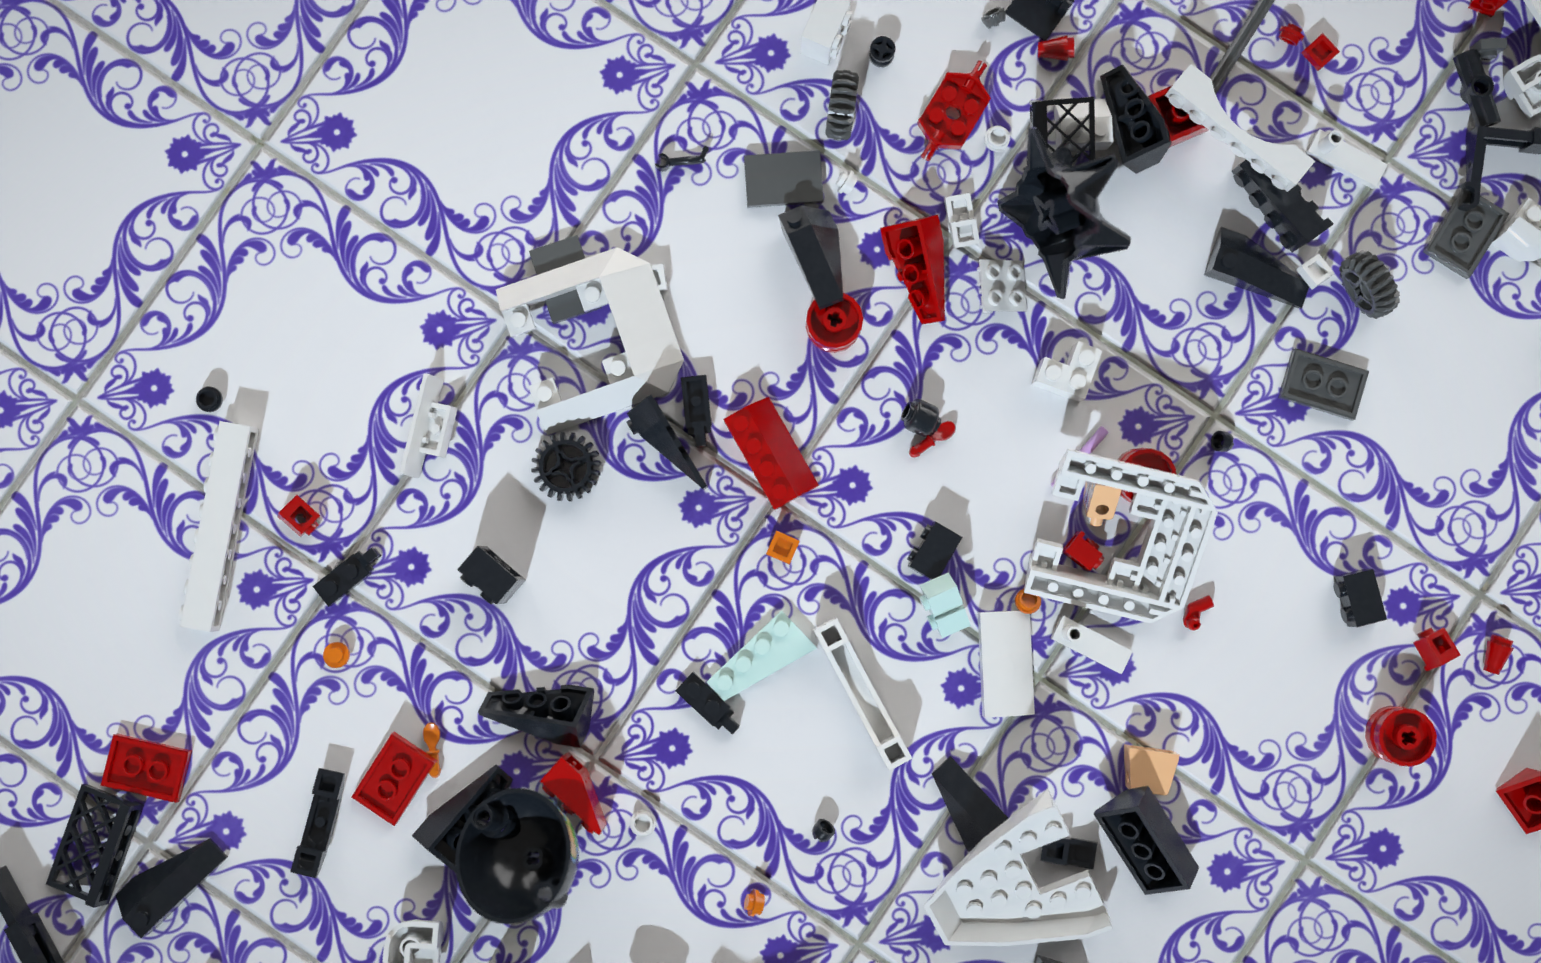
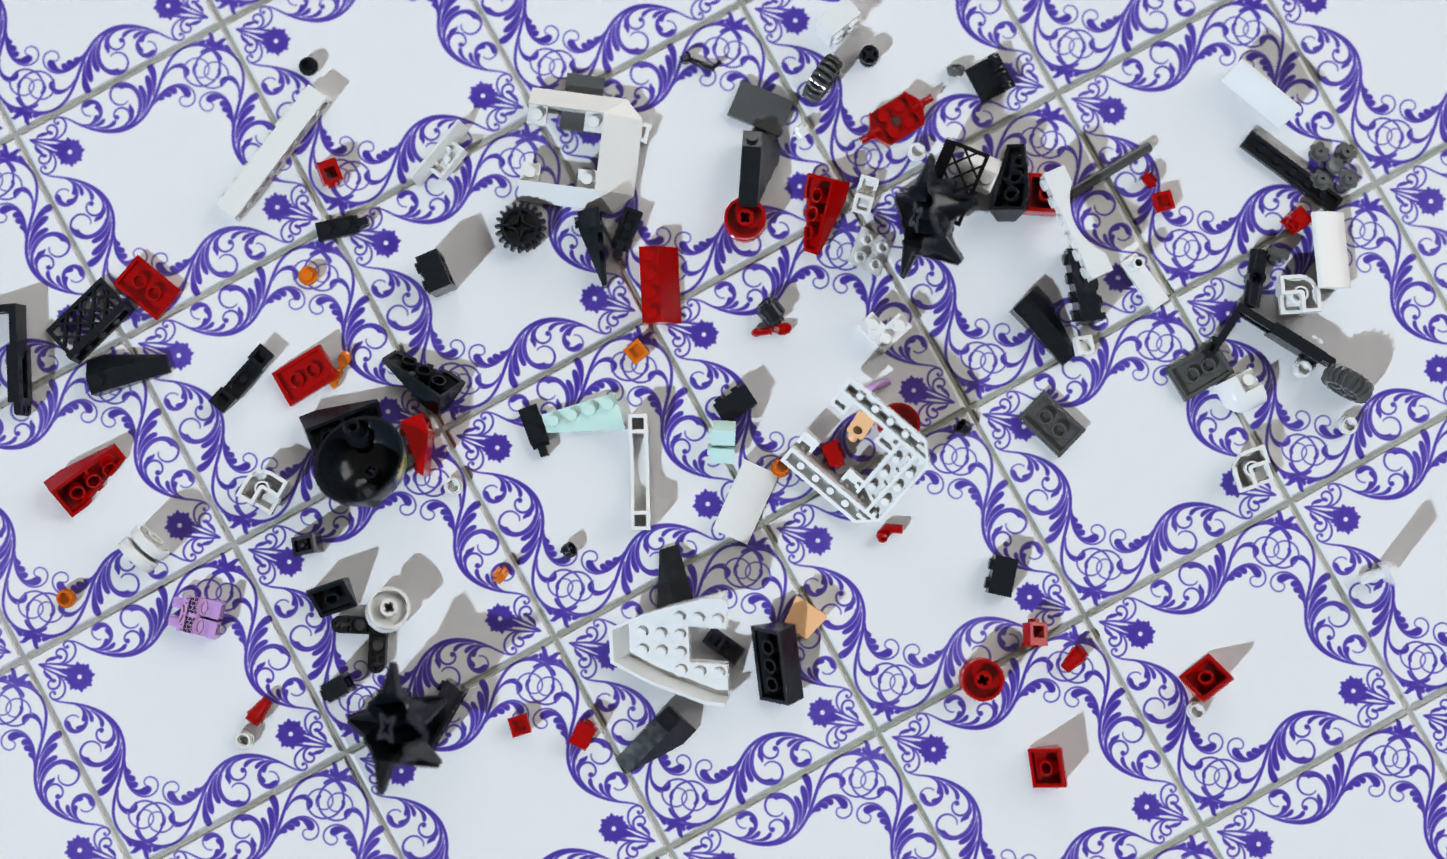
camera: 25 degrees right, 0 degrees up
red cone [1038,35,1074,61] -> none
white piece [1050,615,1133,674] -> none
dark grey gear [1339,250,1400,319] -> none

